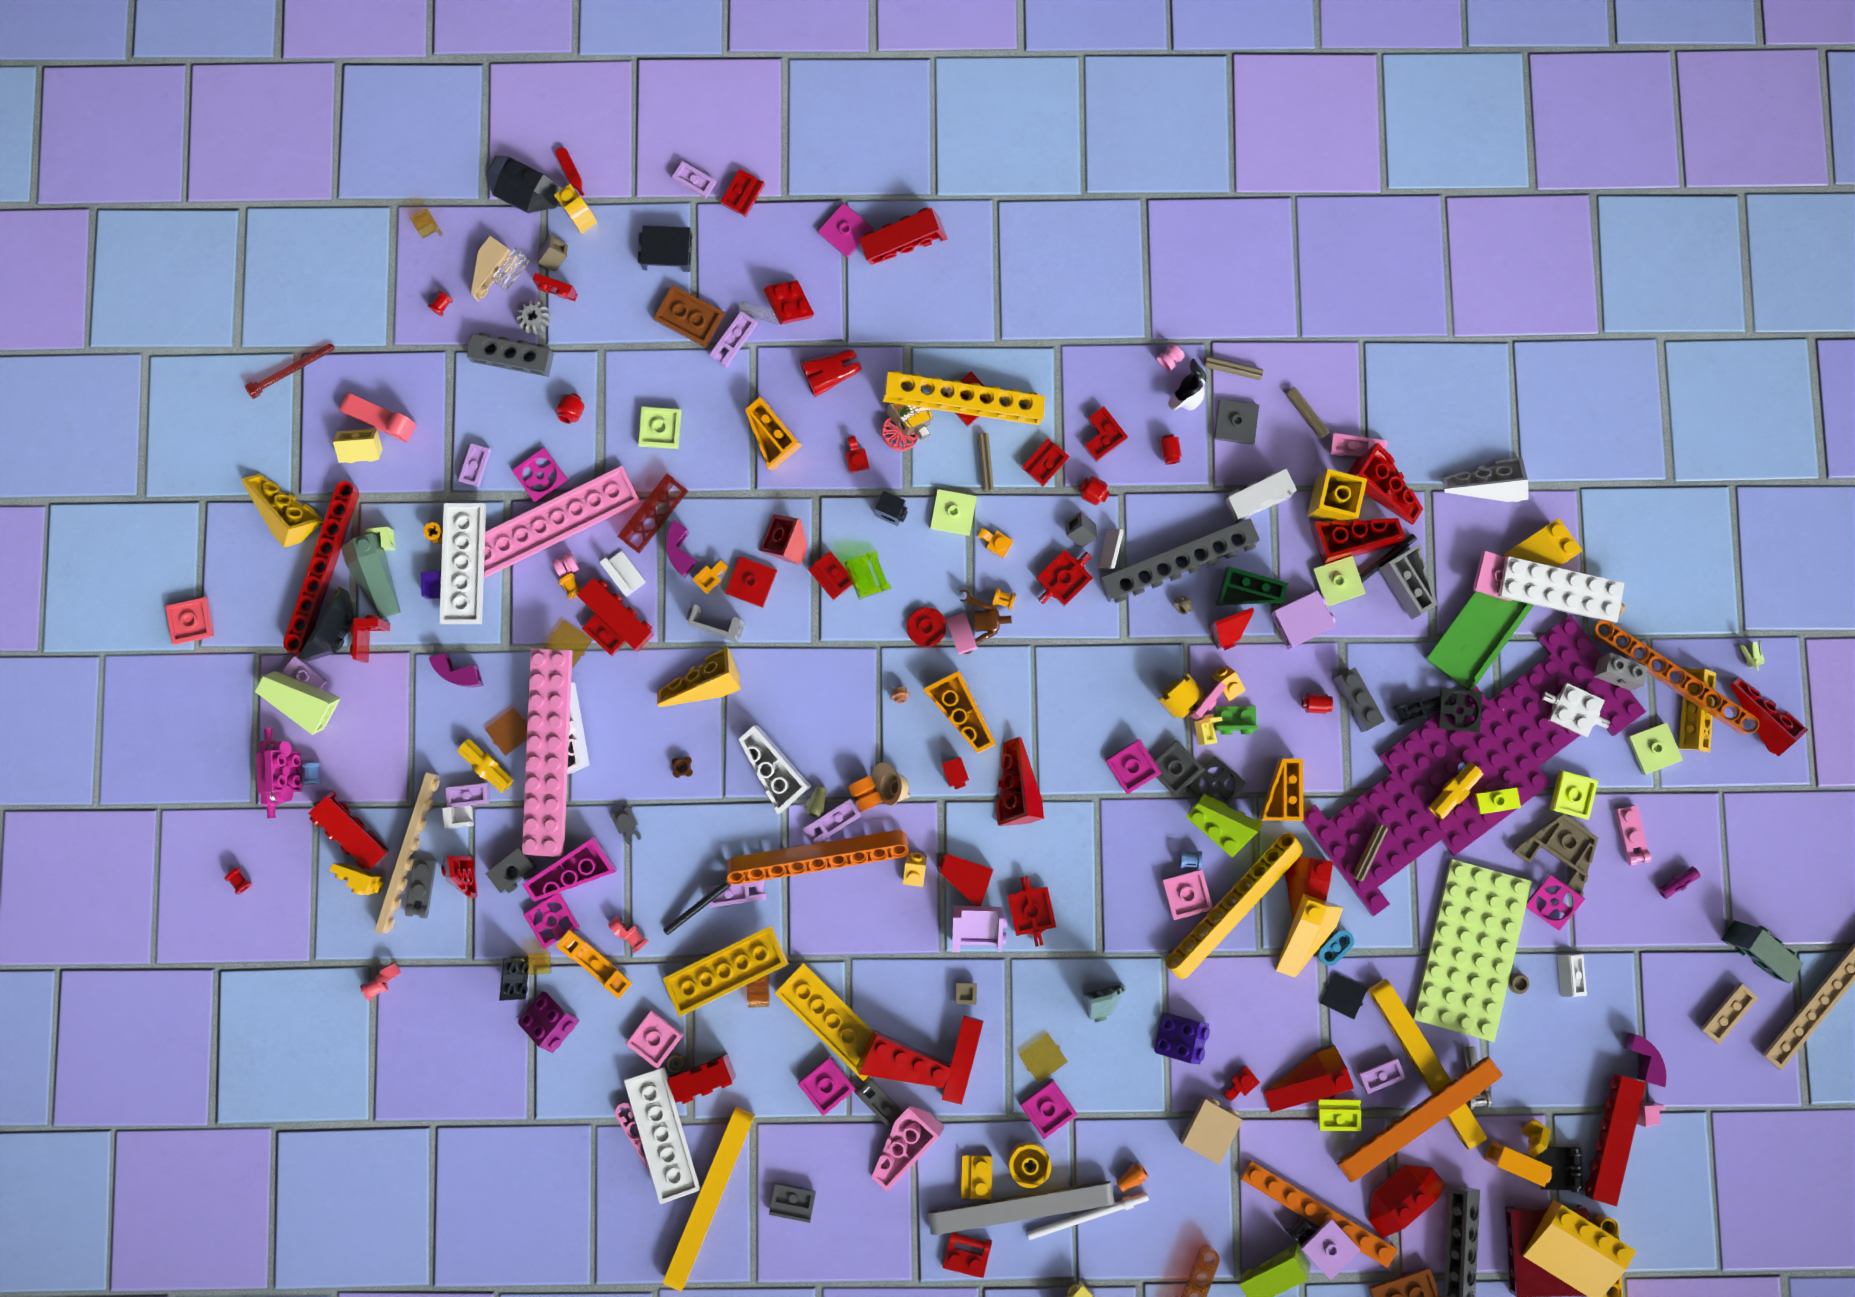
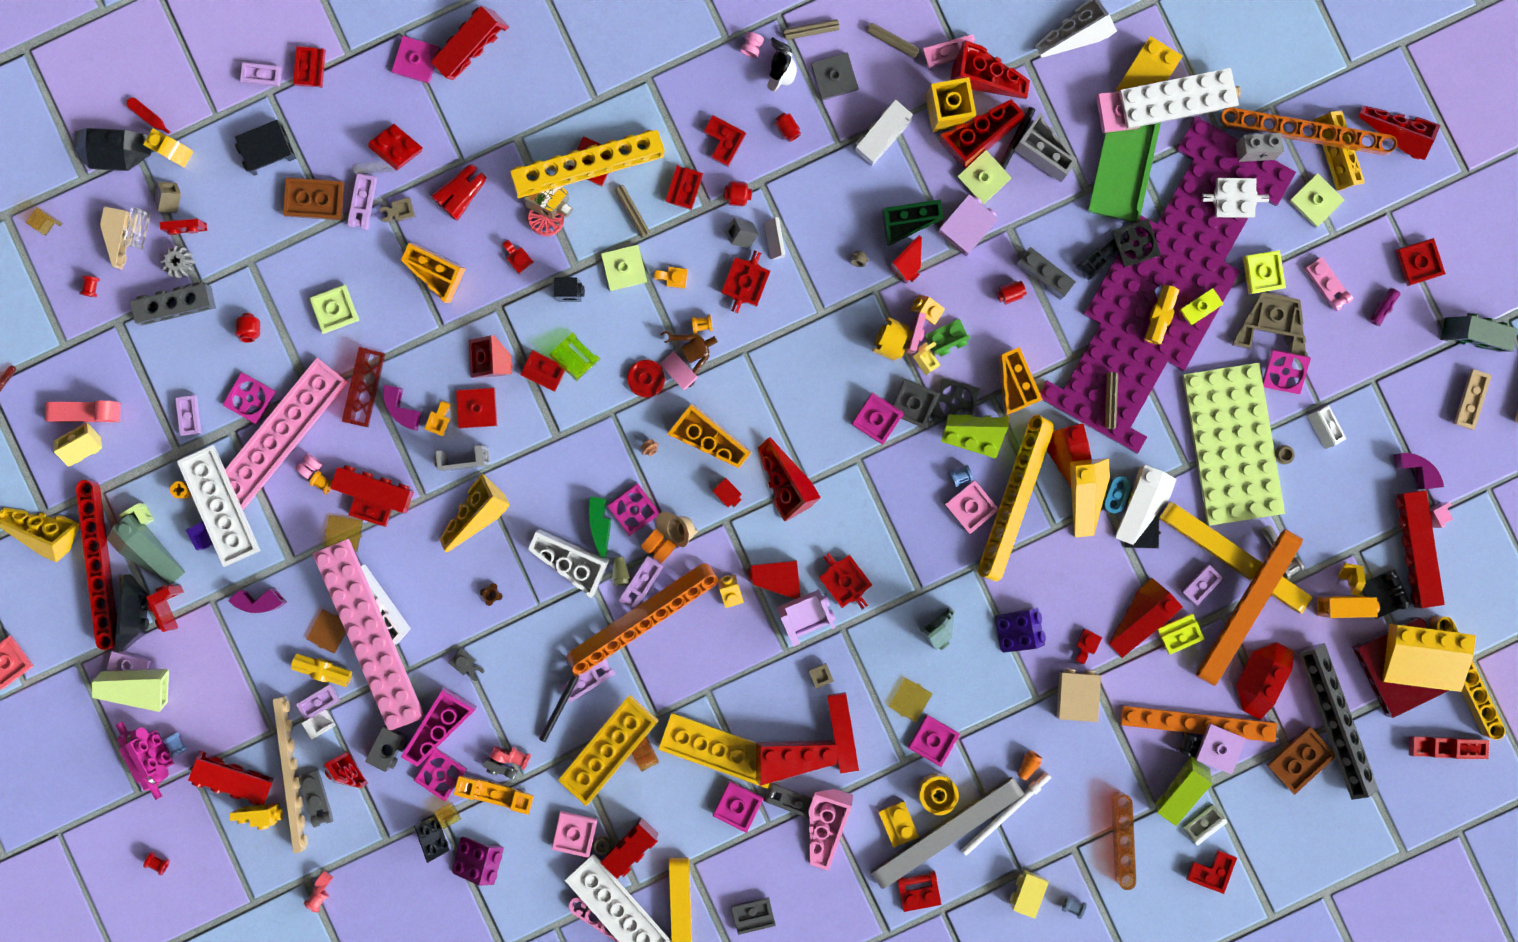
camera: 15 degrees left, 5 degrees up
white panel [600,551,645,597] -> none
dark grey brick [1100,518,1260,604] -> none
yellowish green piece [1739,640,1764,671] -> none
none -> dark tan plate [379,197,416,223]
none -> dark grey plate [483,757,518,780]
none -> green slope [589,497,612,557]
none -> dark pink piece [607,483,660,537]
none -> white wedge [1115,465,1176,545]
none -> red plate [1395,238,1446,286]

